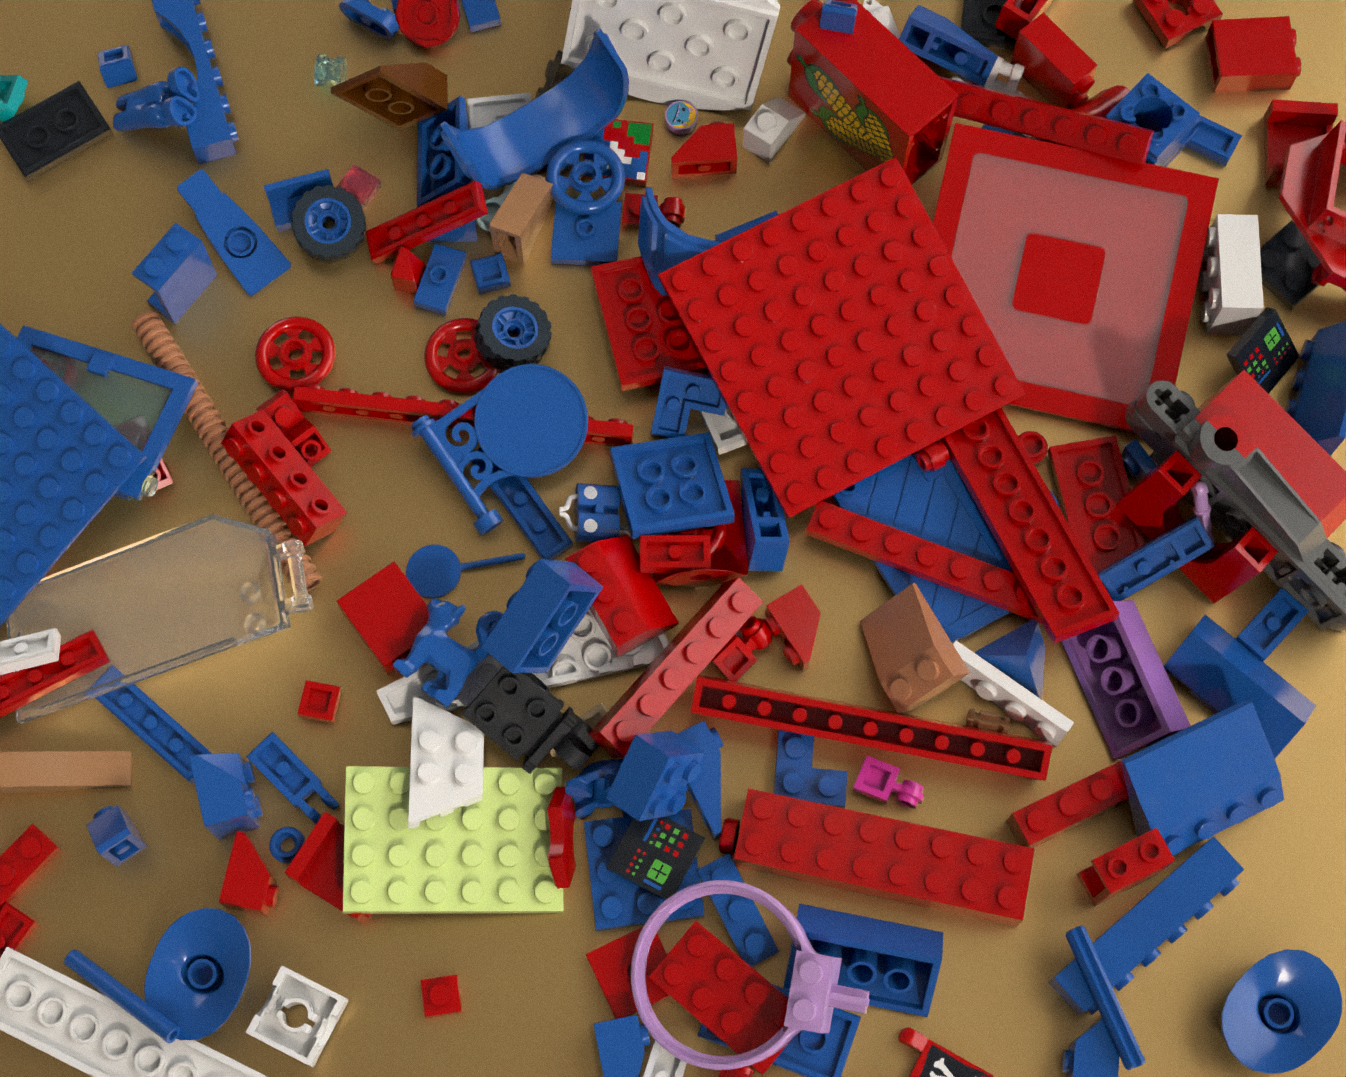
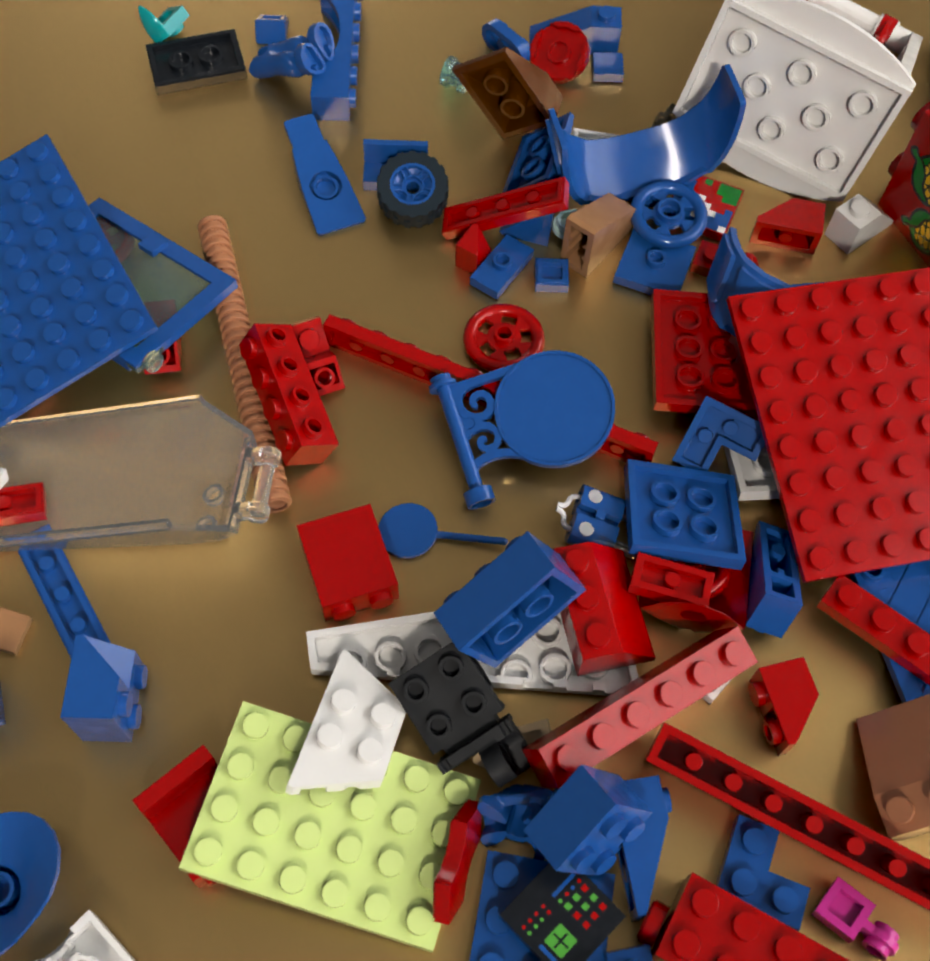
camera: 15 degrees right, 10 degrees down
blue panel [132,223,217,324] -> none
red slope [219,831,279,916] -> none
blue hinge [246,732,340,824] -> none
red plate [255,316,336,392] -> none
blue plate [269,827,306,864] -> none
red plate [297,680,342,724] -> none
clear pink plate [336,164,382,211] -> none
blue animal [392,598,503,708] -> none
blue tile [471,447,574,560] -> none
black wheel [474,294,552,371] -> none
tile [665,101,697,135] -> none
red plate [711,616,773,681] -> none

